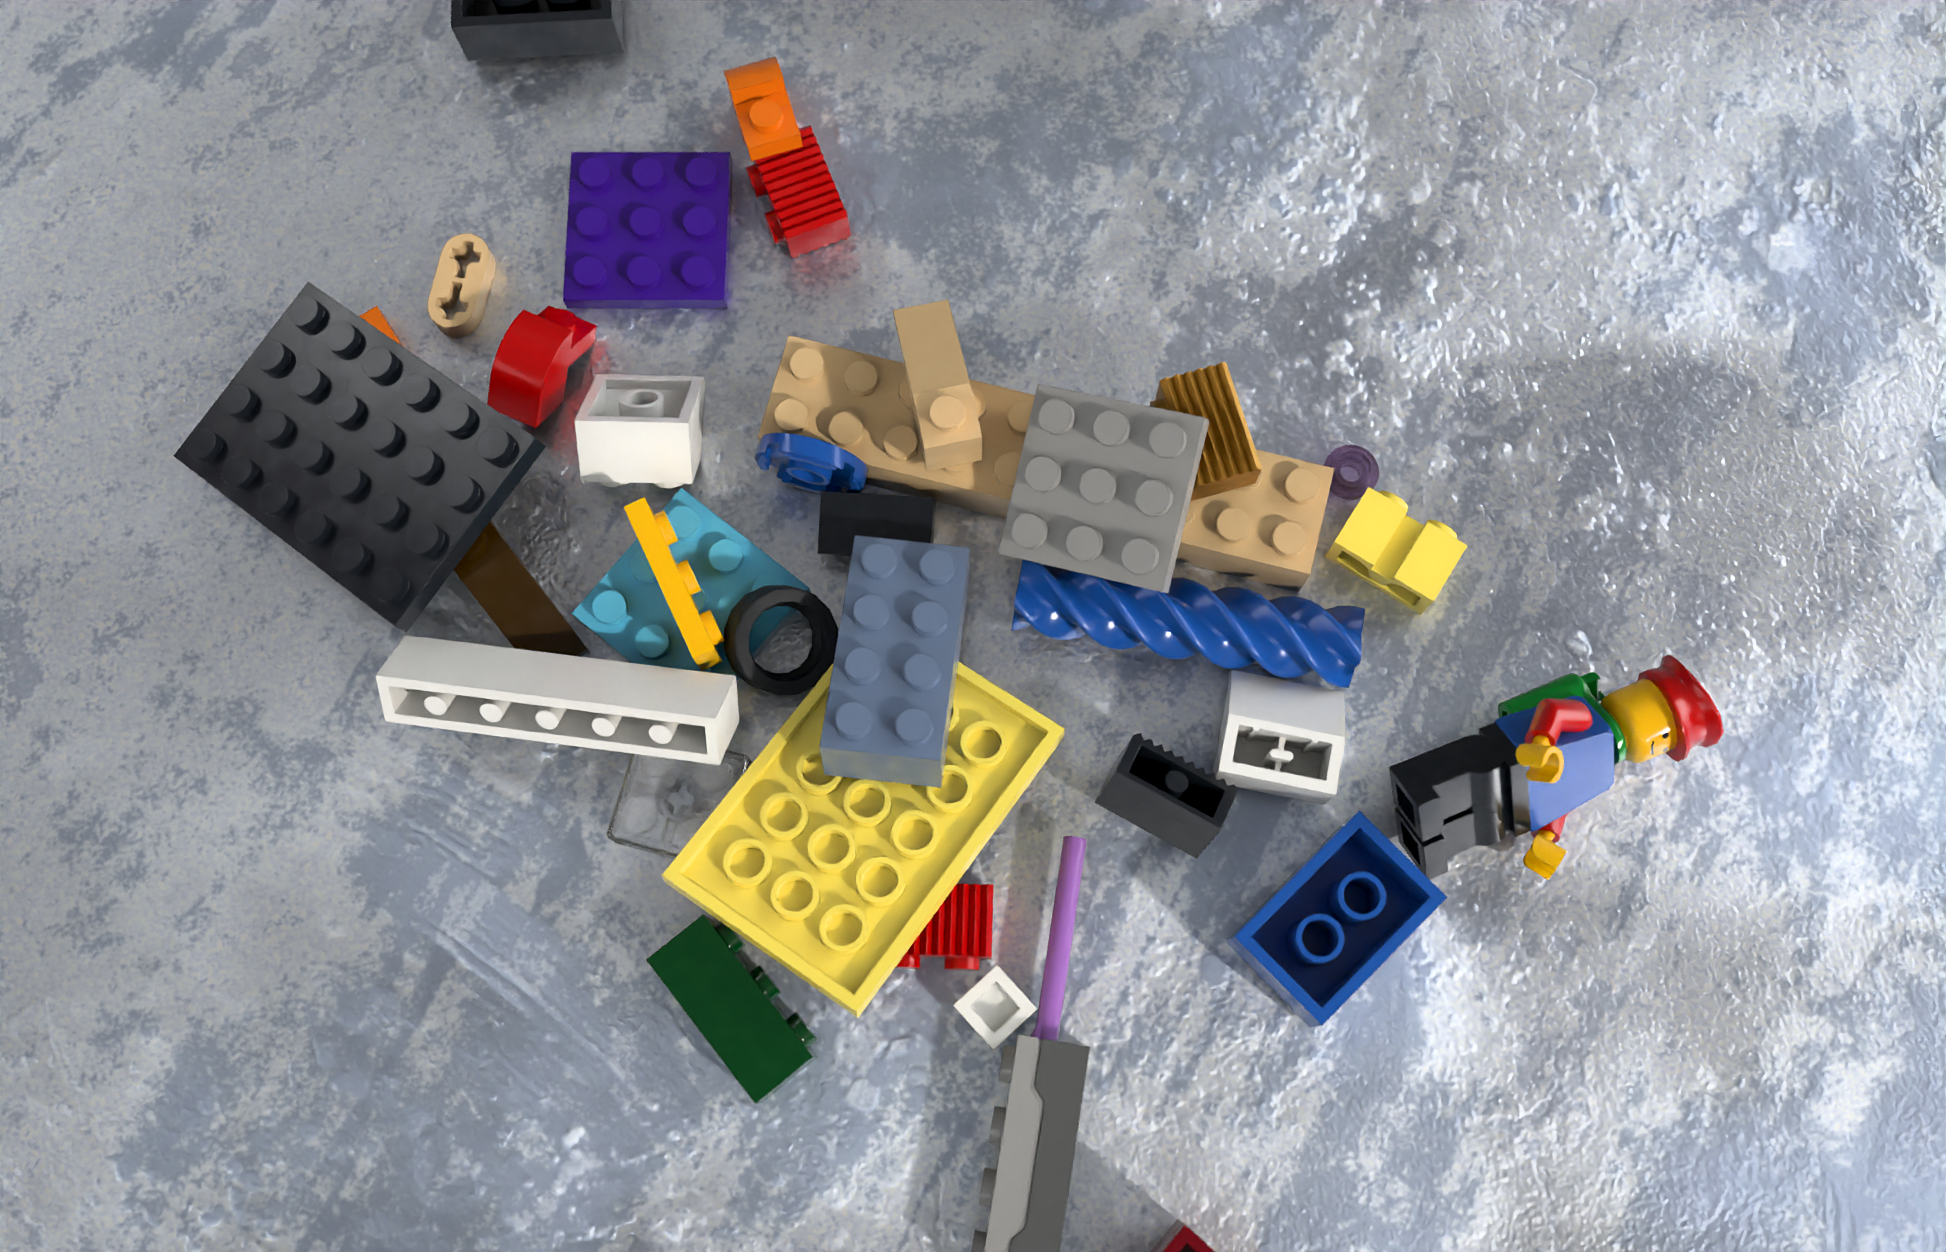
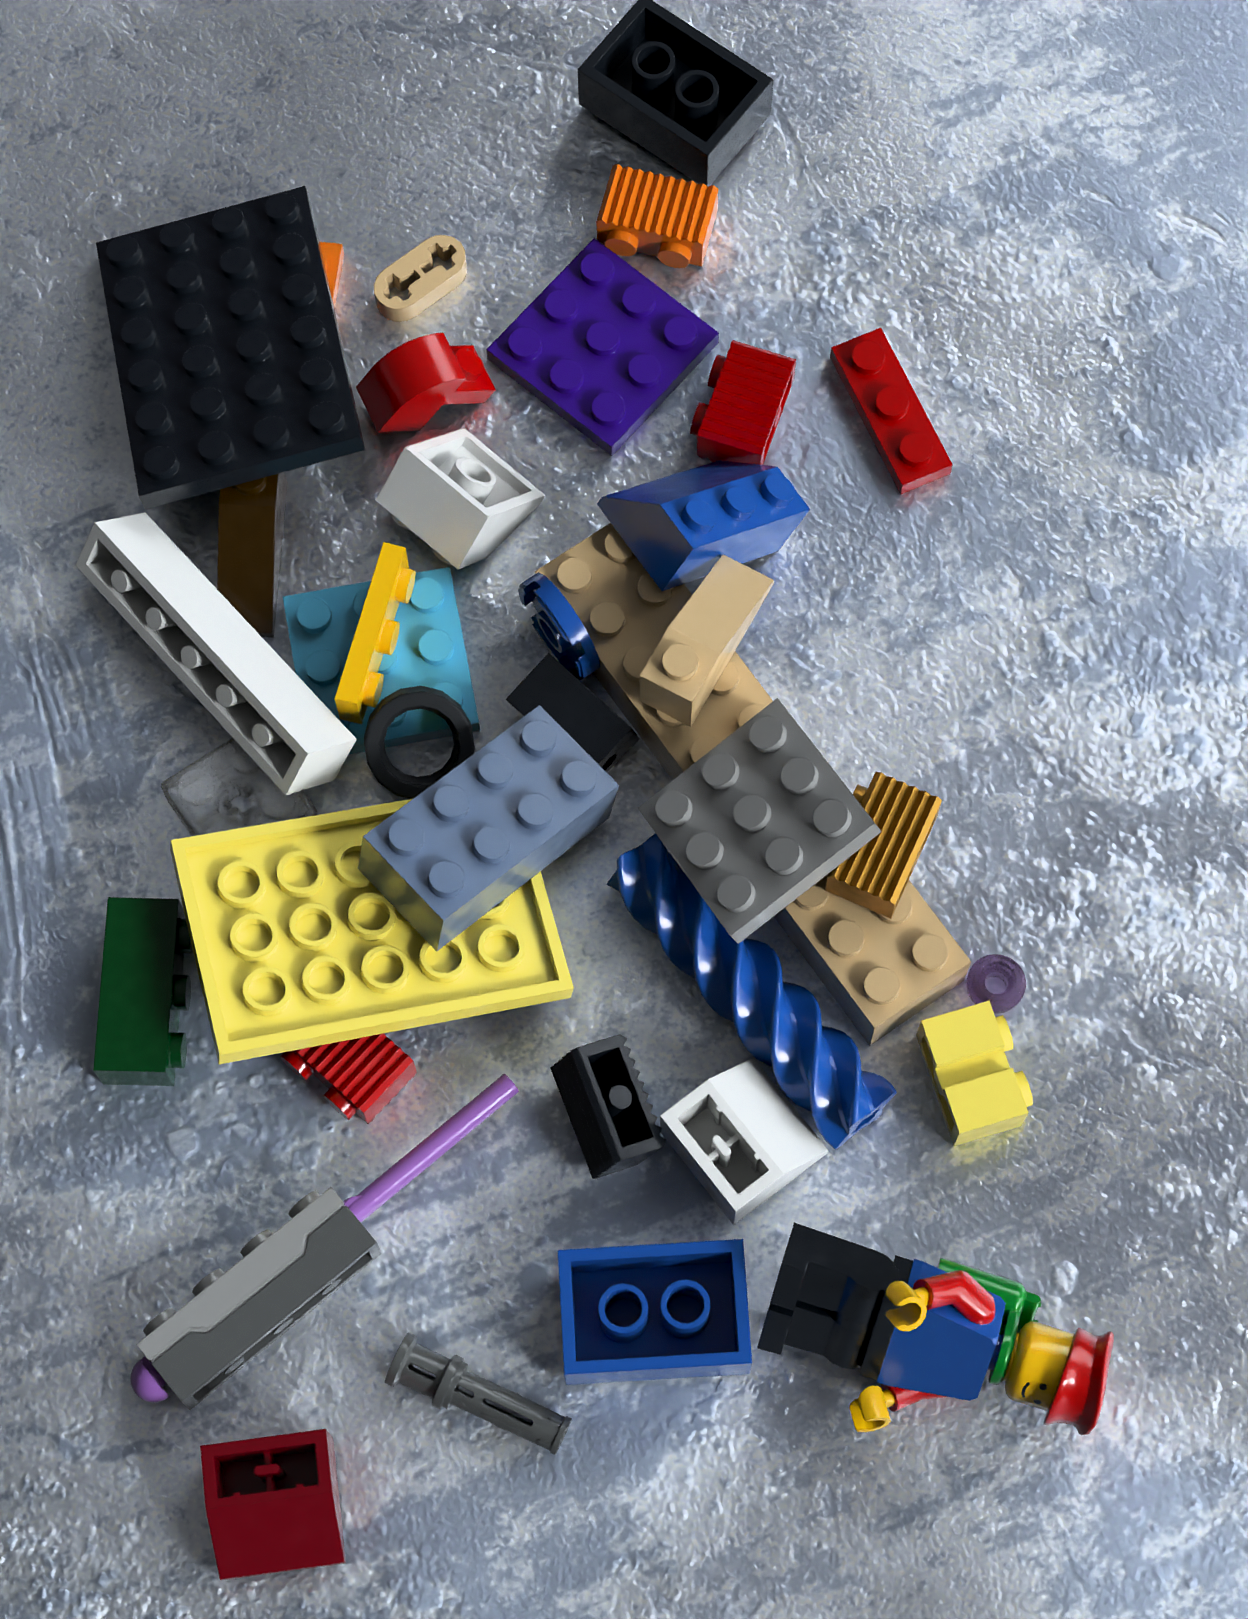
camera: 40 degrees right, 5 degrees down
orange brick [723,56,803,161] -> none
white plate [953,965,1037,1051] -> none
none -> dark grey pin [385,1332,572,1455]
none -> orange brick [596,164,718,268]
none -> blue slope [597,460,810,591]
none -> red plate [830,328,953,495]

